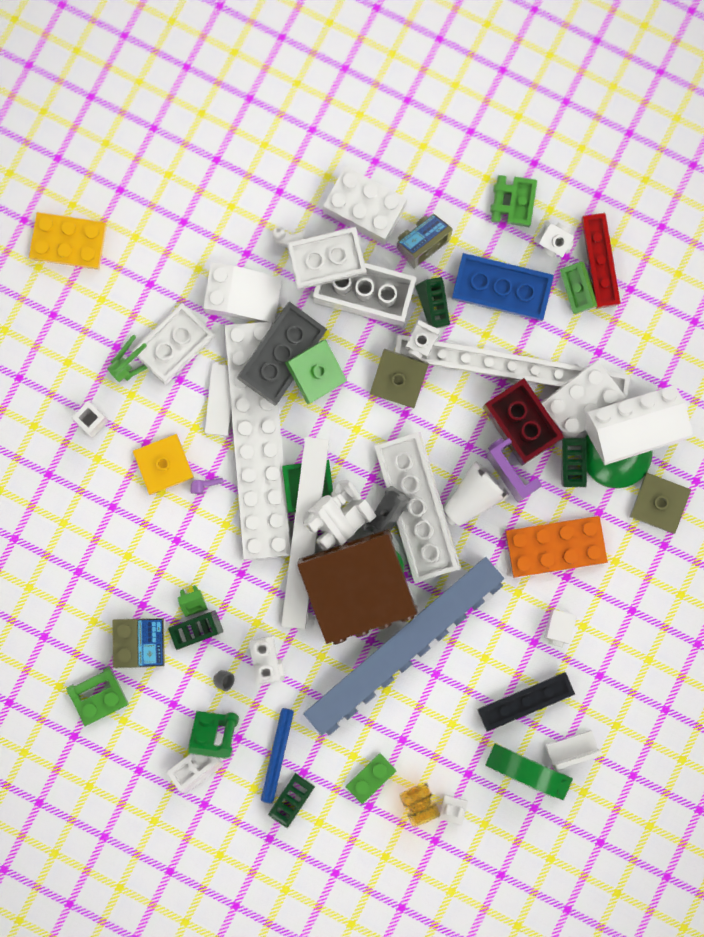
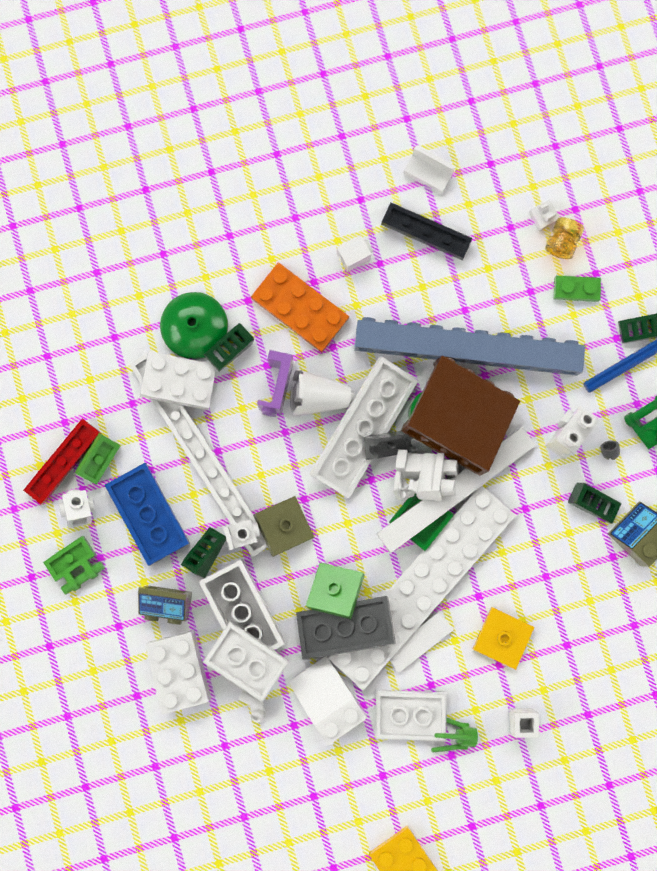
camera: 140 degrees left, 0 degrees up
bright green tile [177,585,208,617] -> none
medium lavender hand [191,478,223,494] -> none
dark red brick [482,378,564,466] -> none
green arch [485,743,573,801] -> none
white slope [585,385,693,465] -> none
olive plate [630,473,691,534] -> none

